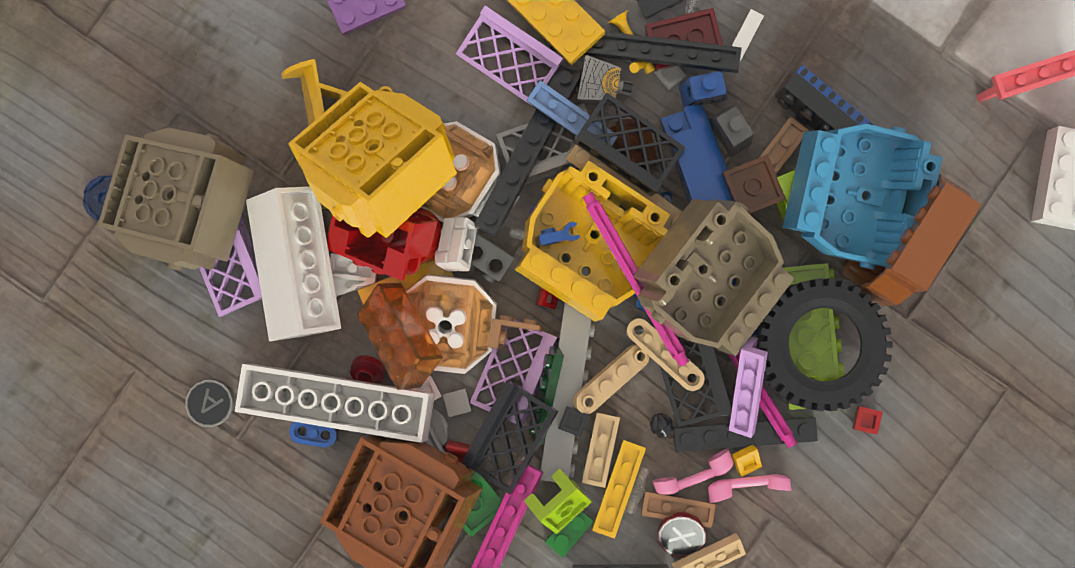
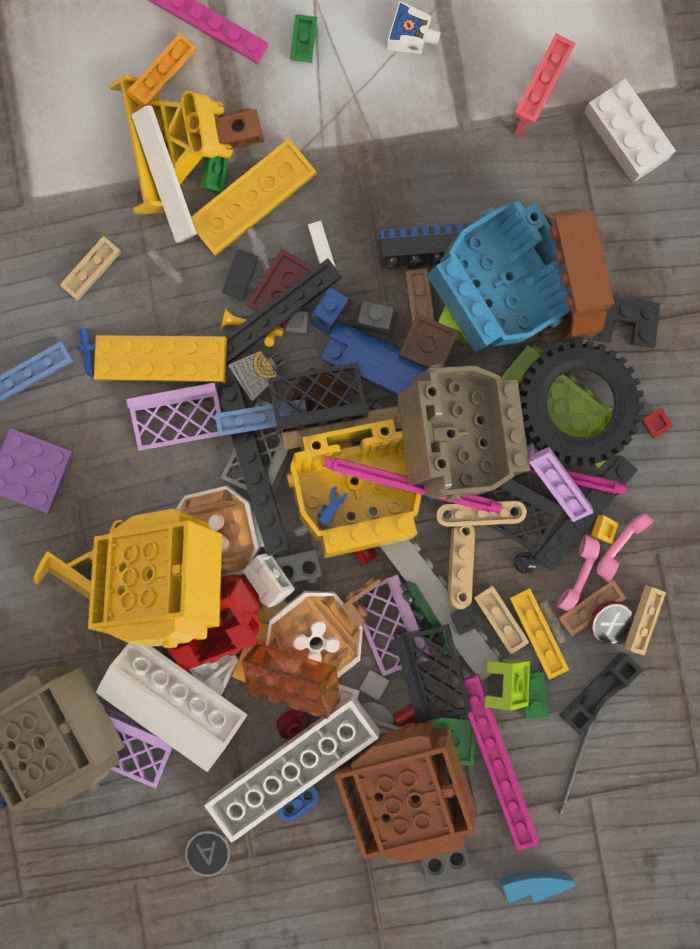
camera: 45 degrees left, 0 degrees up
none -> black plate [588,298,660,348]

